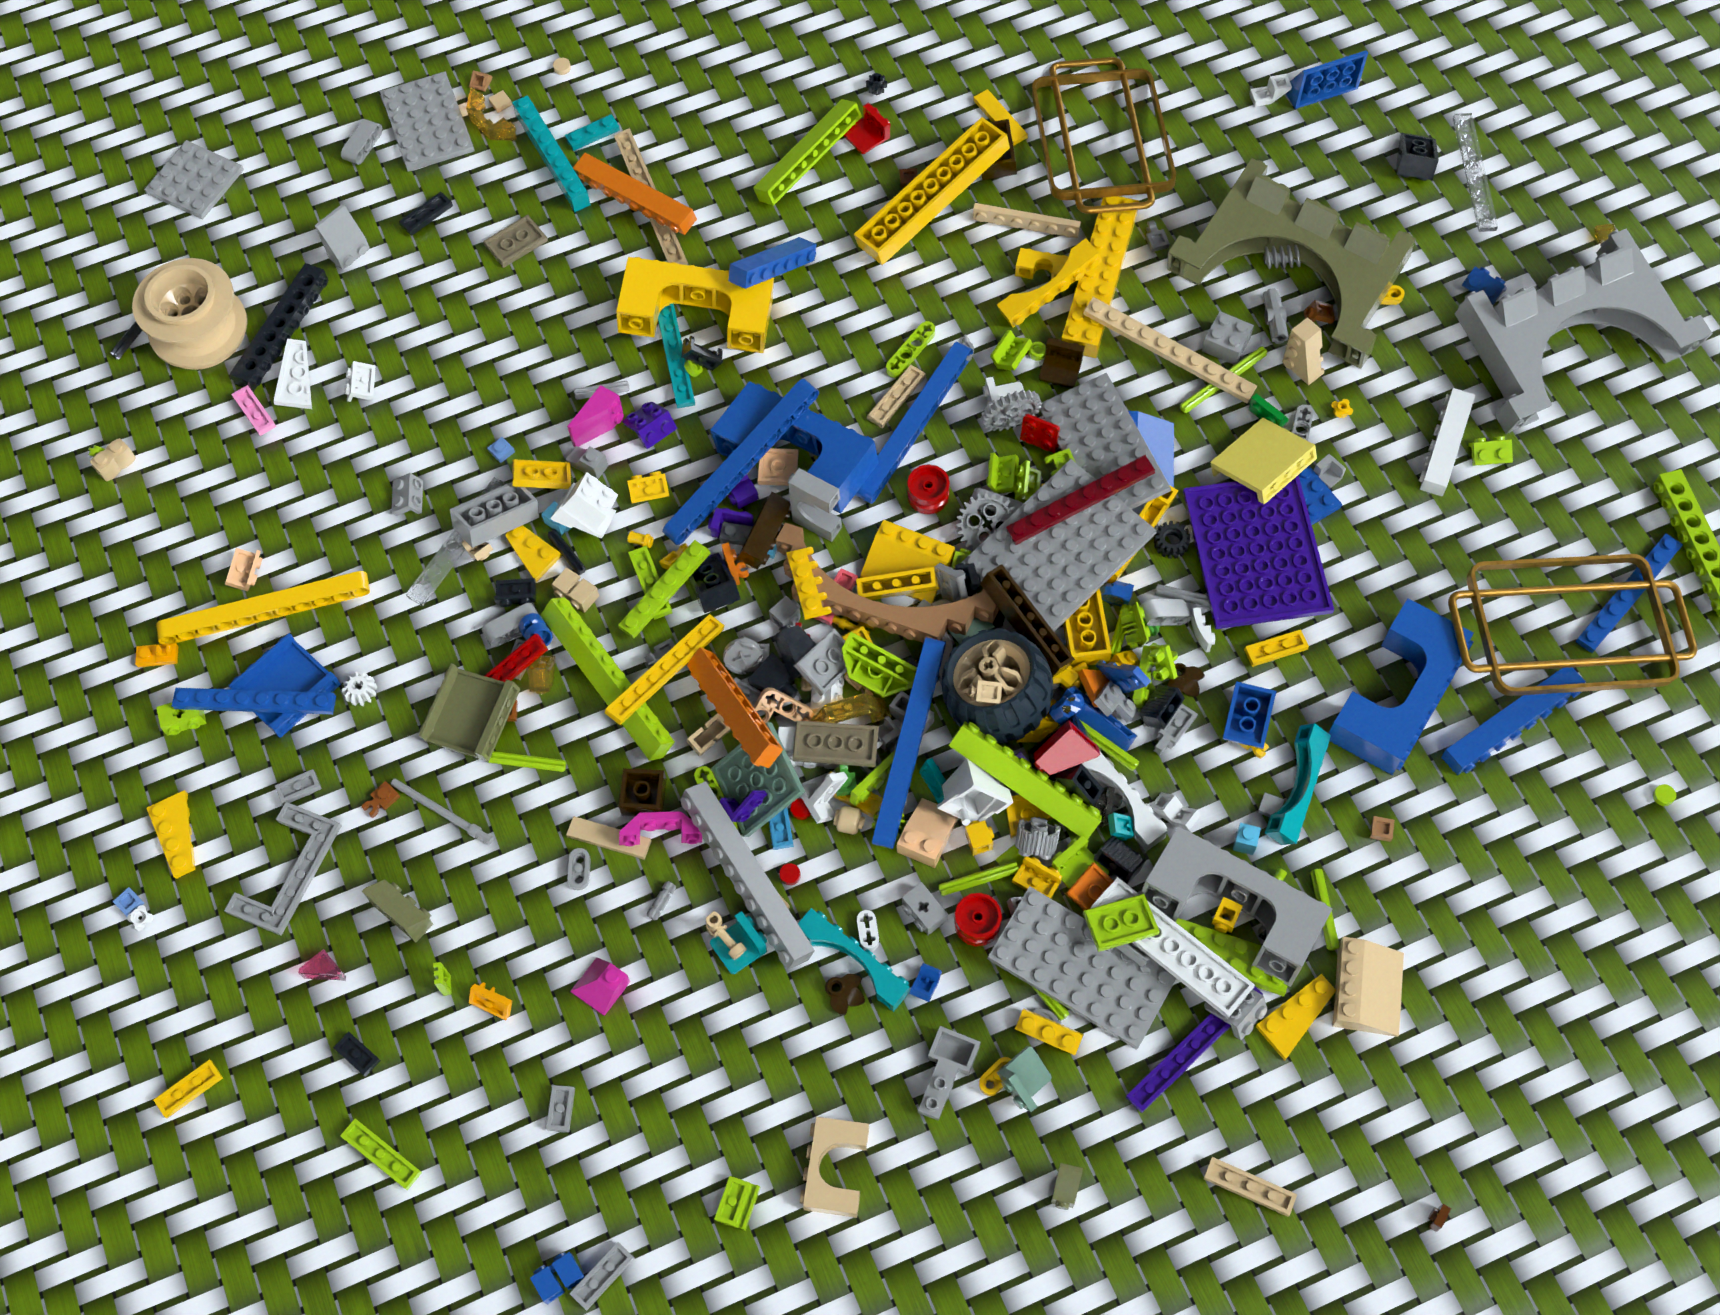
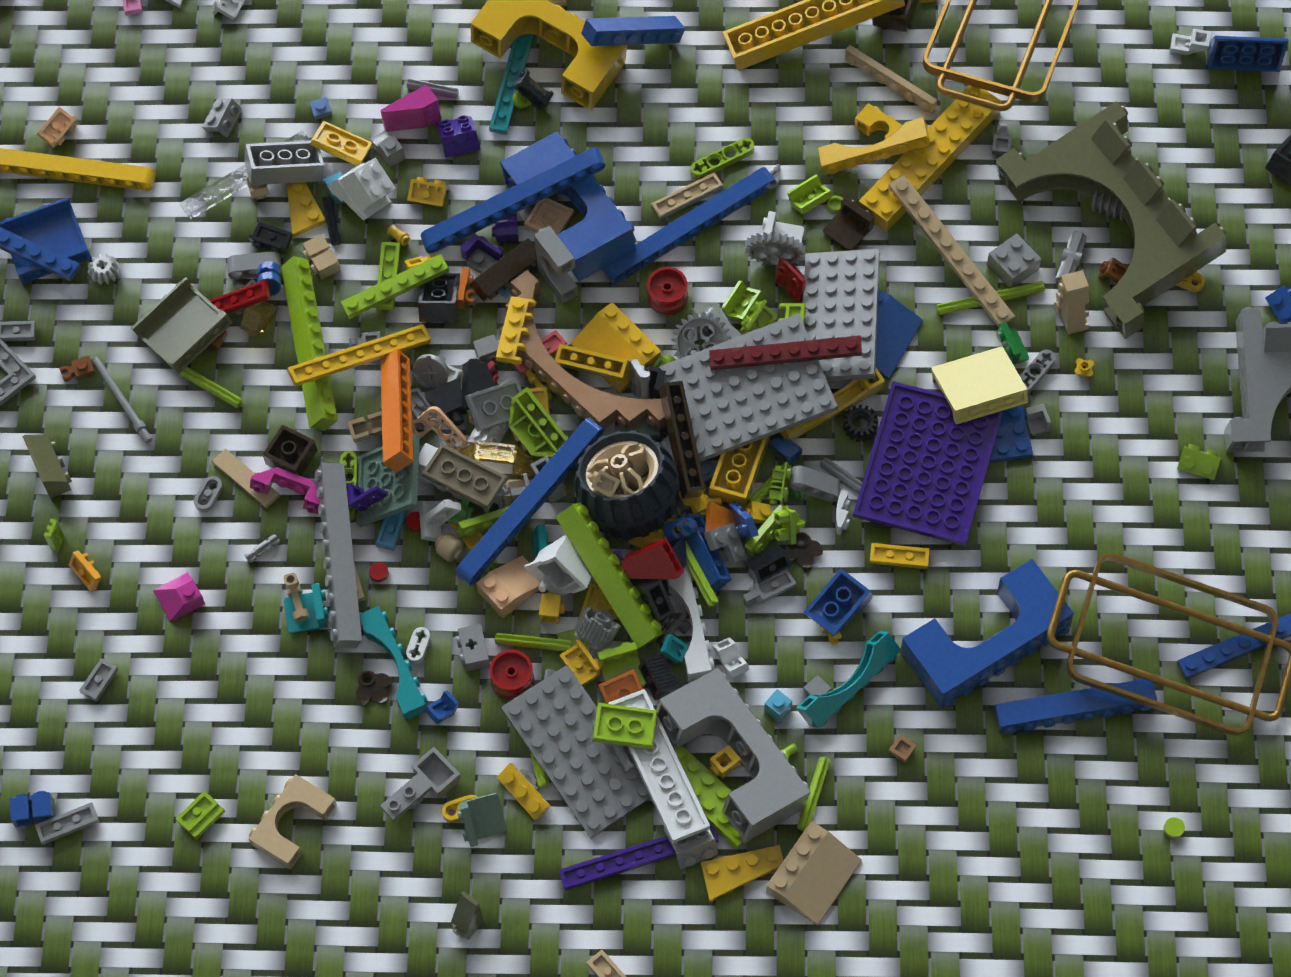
camera: 25 degrees right, 0 degrees up
white brick [1419,388,1475,496] -> none

